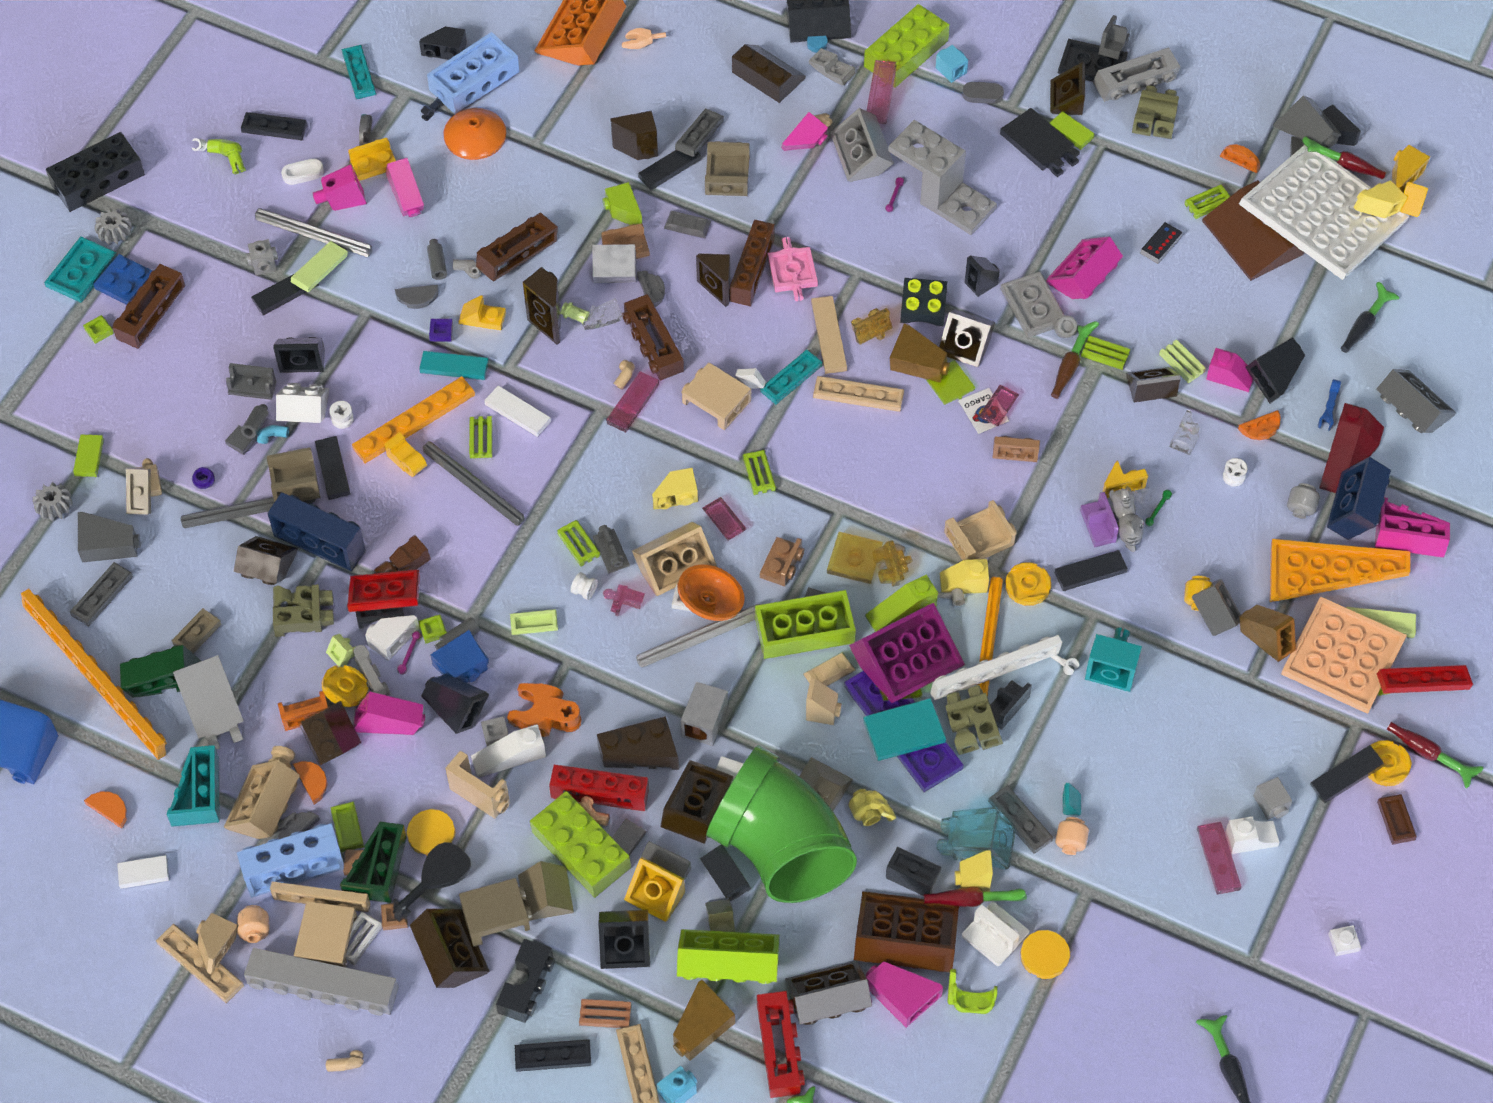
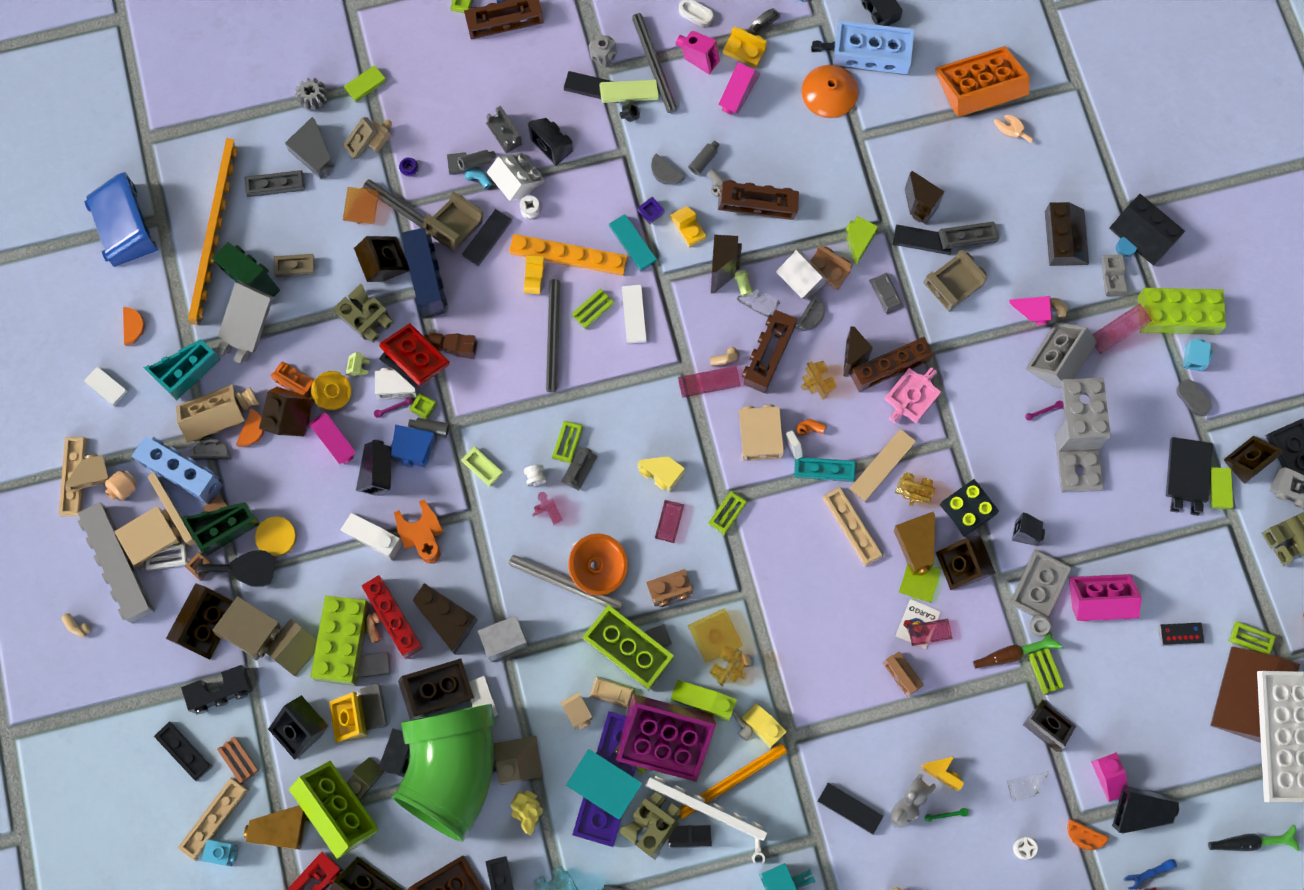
camera: 50 degrees right, 15 degrees up
lime tile [330,801,364,853] -> none
light grey hinge [353,645,390,696] -> none
tan panel [445,751,510,819] -> none
light grey plate [481,716,508,746] -> none
tan slope [632,522,717,596] -> none
tan panel [944,500,1017,561] -> none
yellow tile [1005,562,1051,606] -> none
medium lavender panel [1080,492,1119,547] -> none
yellowish green tile [1159,339,1206,383] -> none
none -> clear orange piece [343,187,379,224]
none -> black tile [620,101,640,122]
none -> orange arm [796,419,826,435]
none -> clear yellow hips [801,361,837,400]

